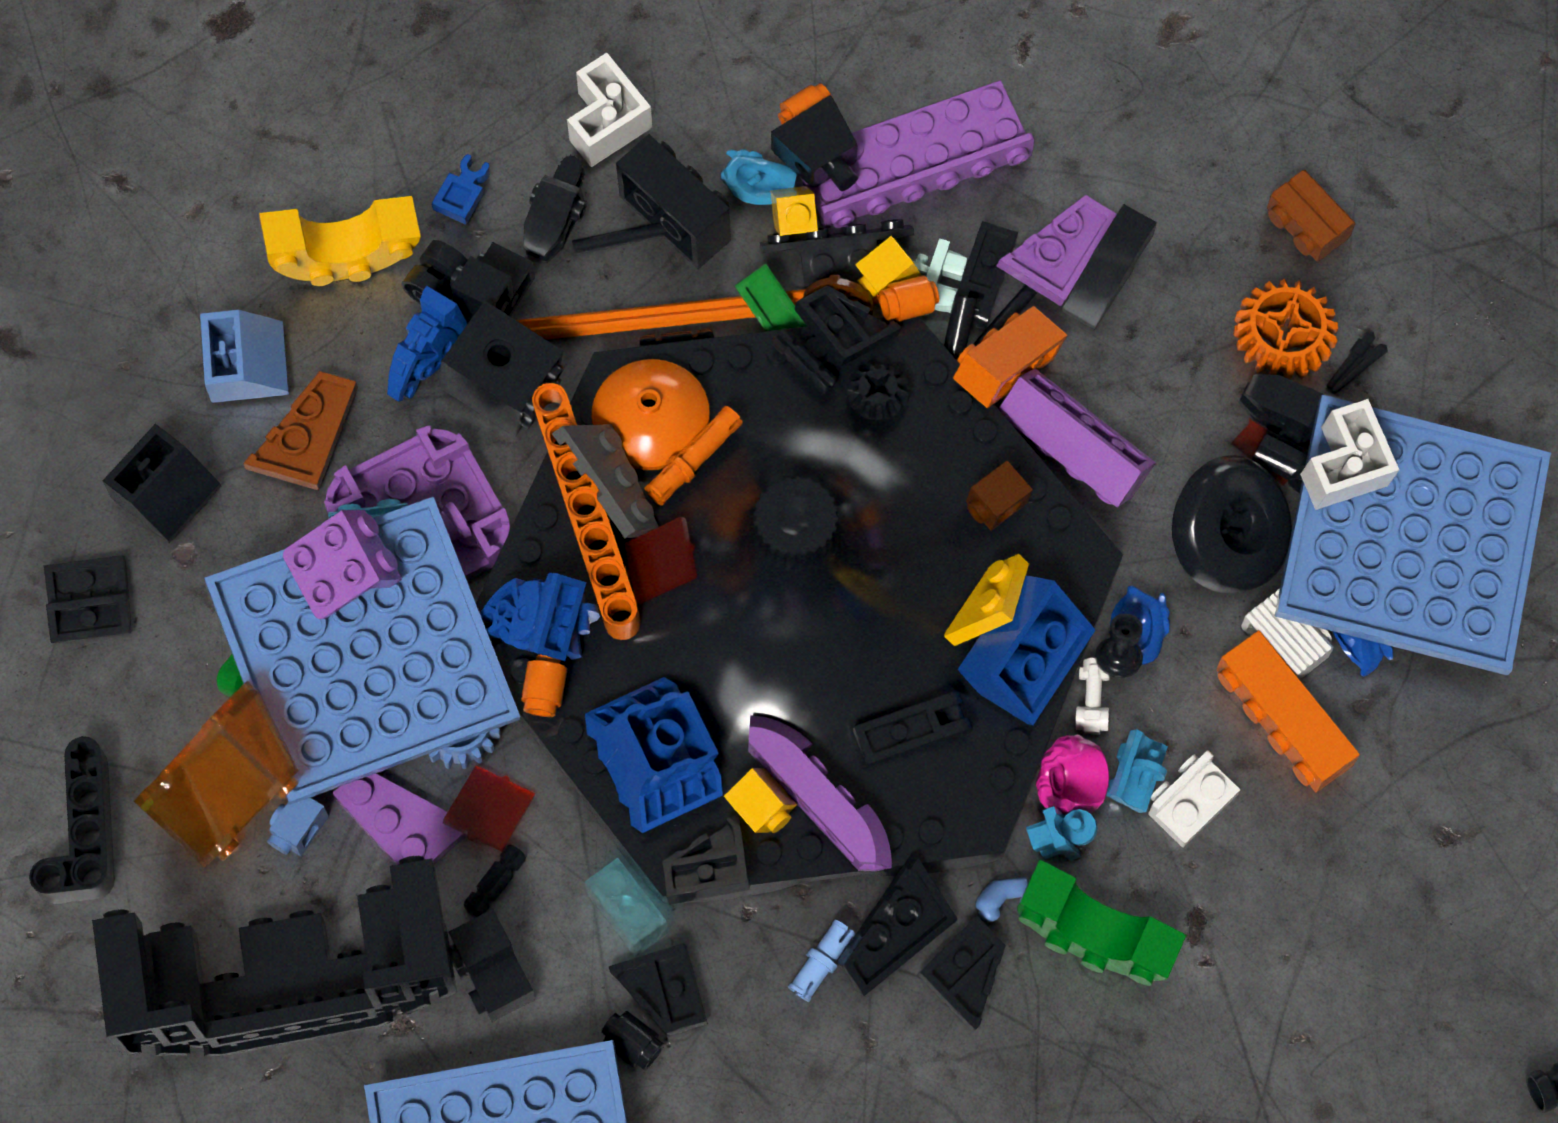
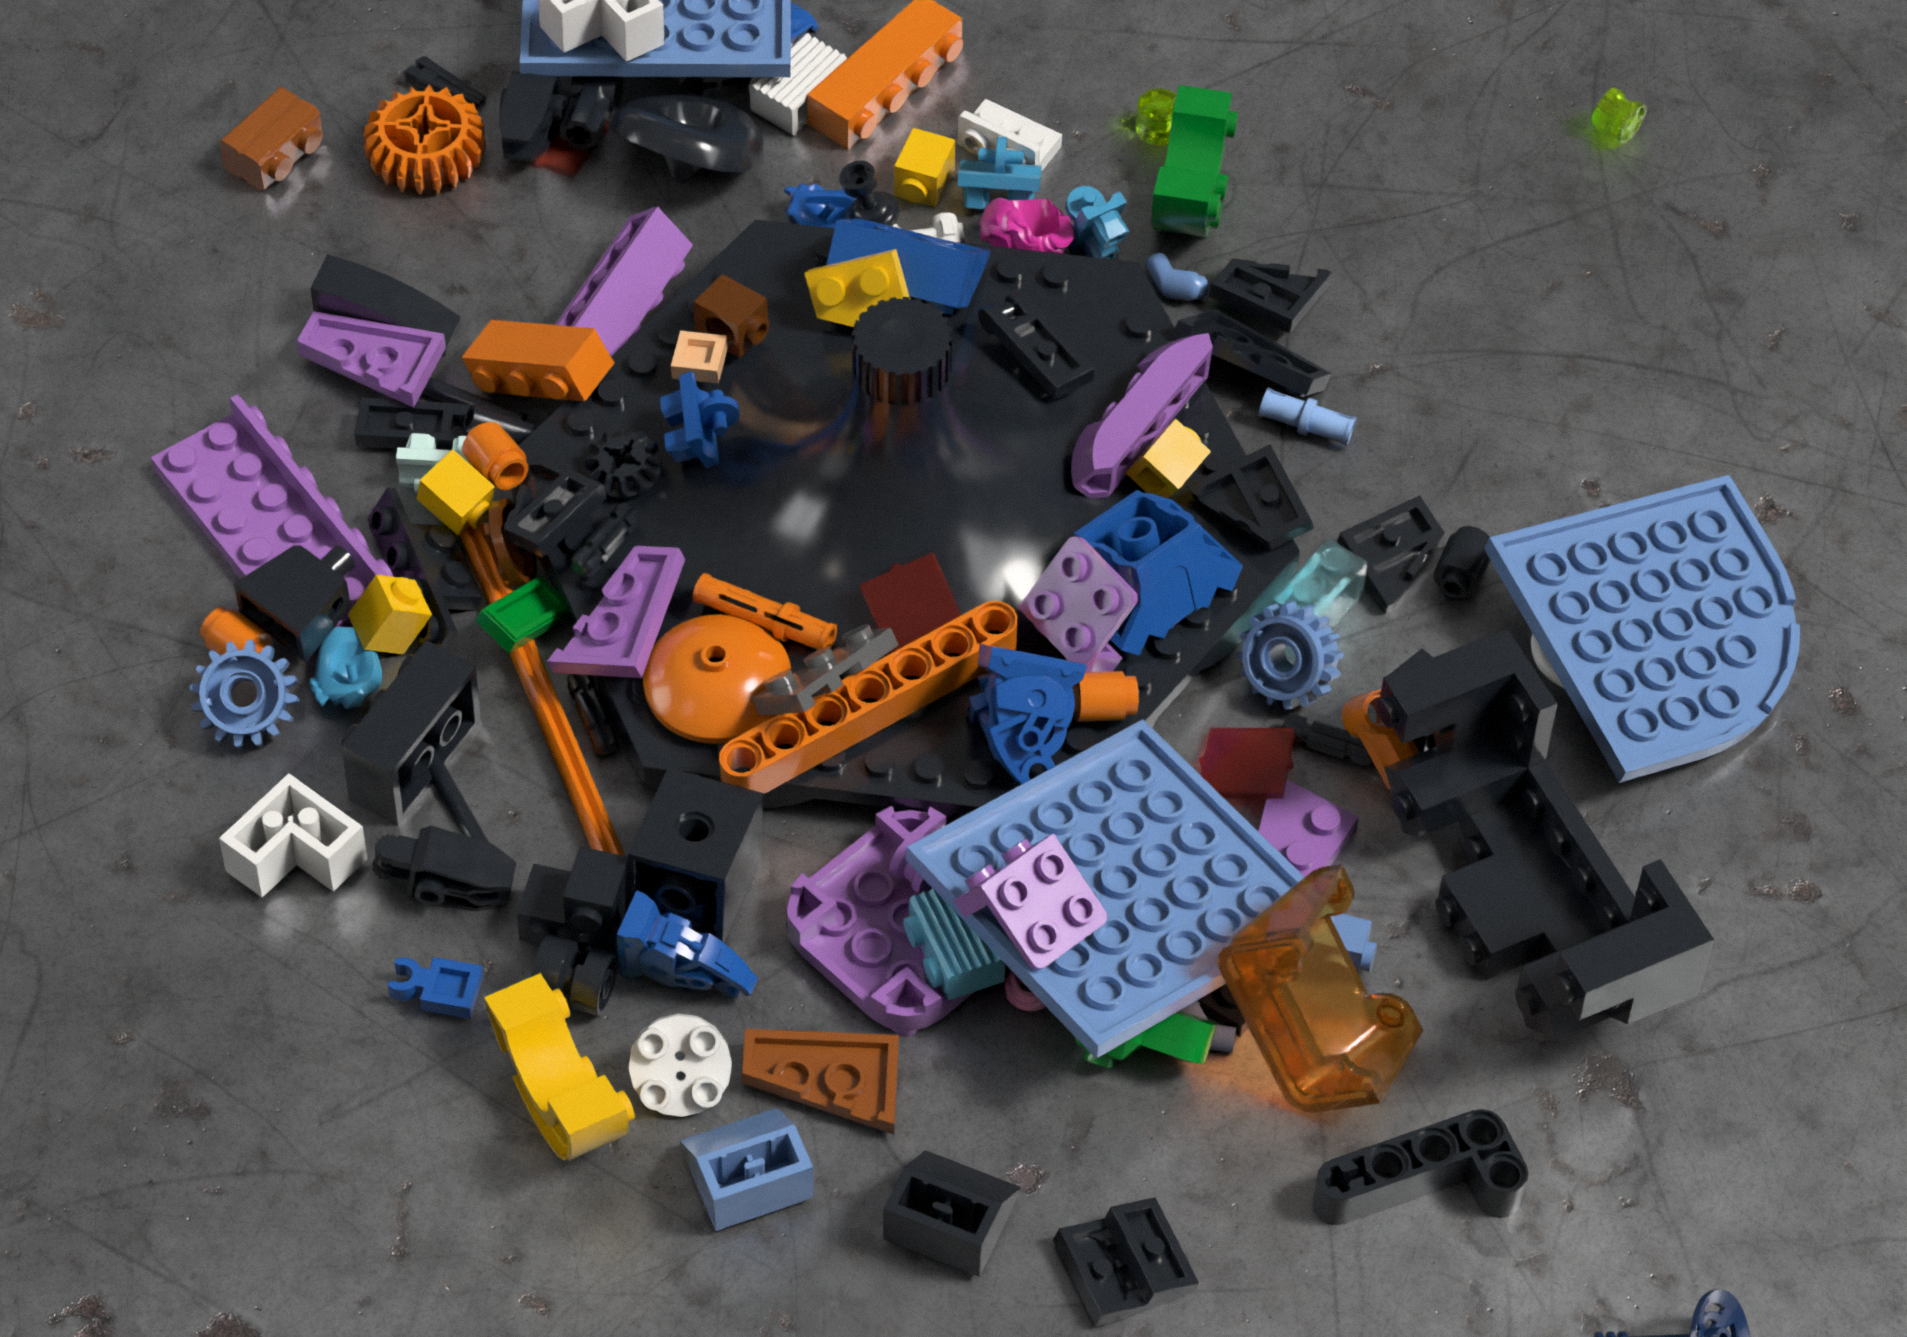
camera: 105 degrees left, 15 degrees down
none -> medium blue gear [190,640,300,748]
none -> medium lavender wing [547,546,685,678]
none -> white plate [628,1013,732,1117]
none -> blue hips [660,371,740,468]
none -> light nougat plate [671,331,728,383]
none -> yellow brick [894,128,956,208]
none -> medium lavender bracket [1018,537,1138,672]
none -> clear neon green wheel [1136,88,1177,145]
none -> medium blue gear [1237,601,1344,709]
none -> orange piece [1342,689,1419,789]

